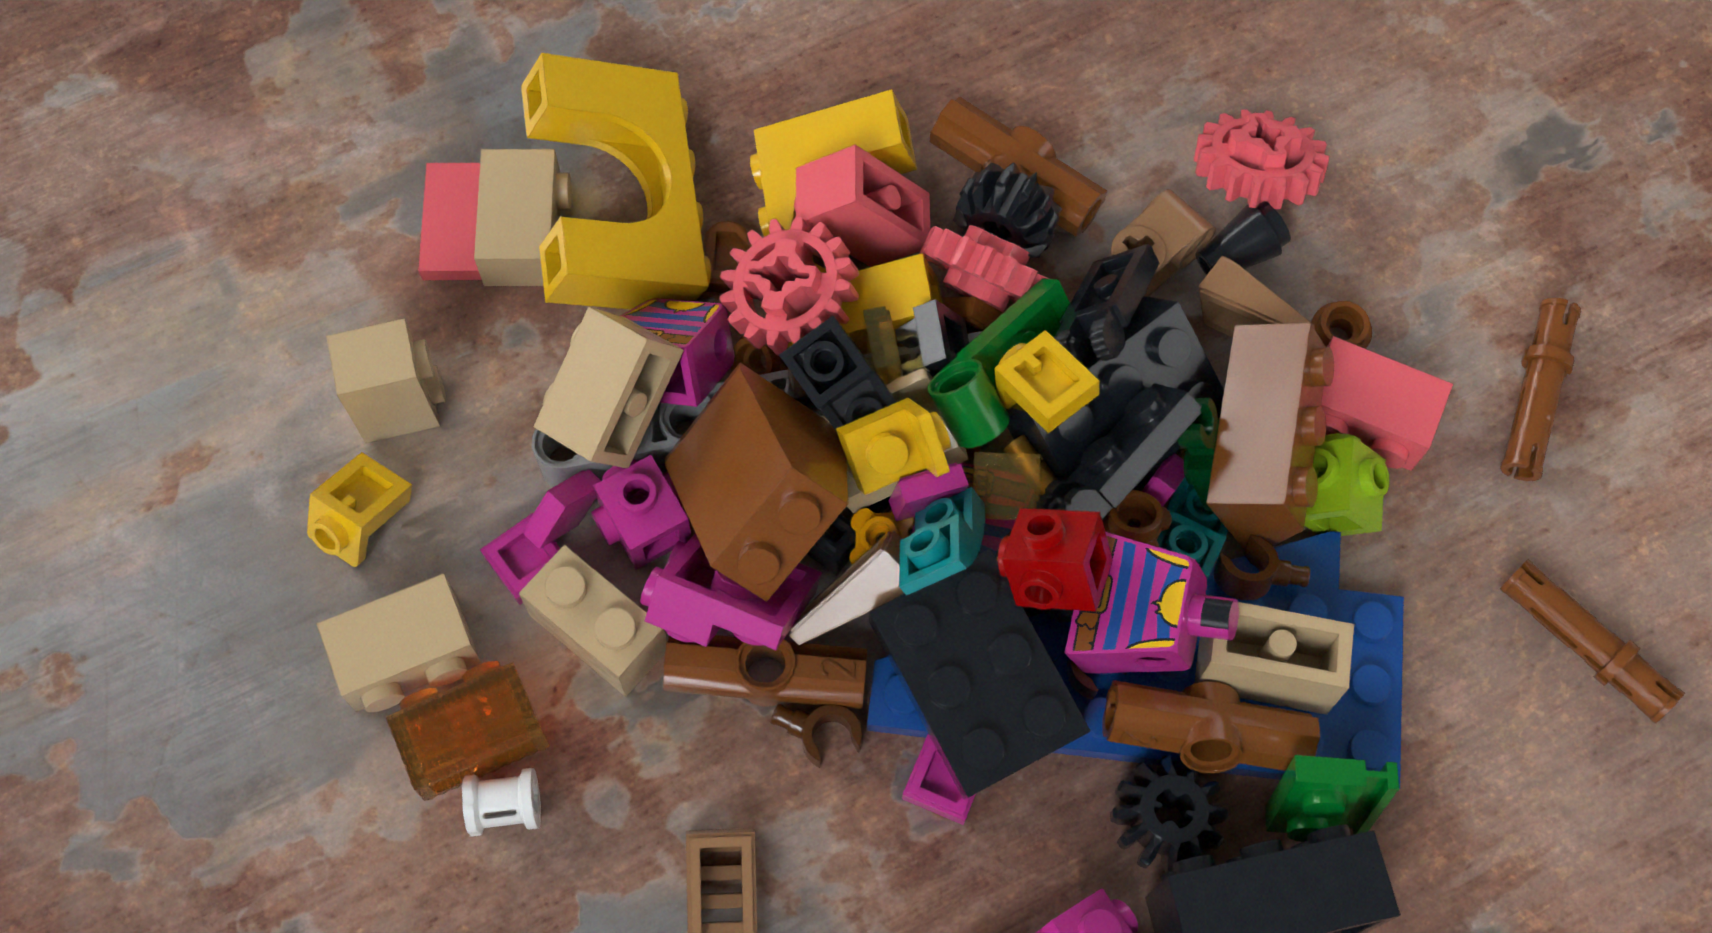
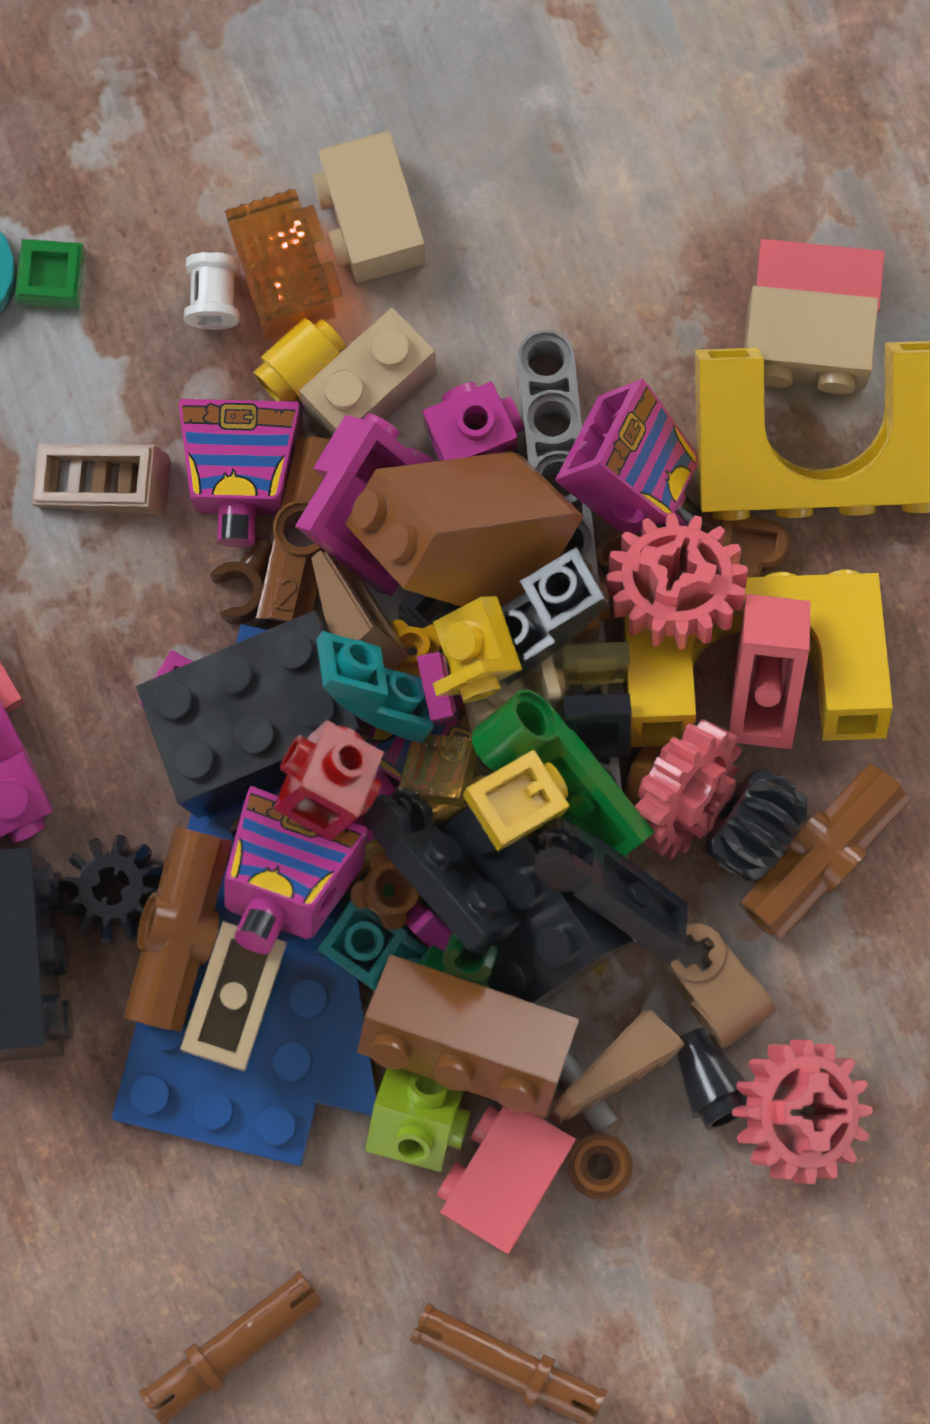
camera: 105 degrees right, 10 degrees up
yellow bracket [307,452,412,567] -> none
tan brick [326,318,446,443] -> none
dark pink tile [480,513,560,605] -> none
dark pink tile [524,469,601,549] -> none
tan brick [533,307,684,468] -> none
reddish brown piece [1214,534,1310,600] -> none
green plate [1265,755,1399,842] -> none
none -> torso [179,399,303,547]
none -> yellow brick [253,318,346,404]

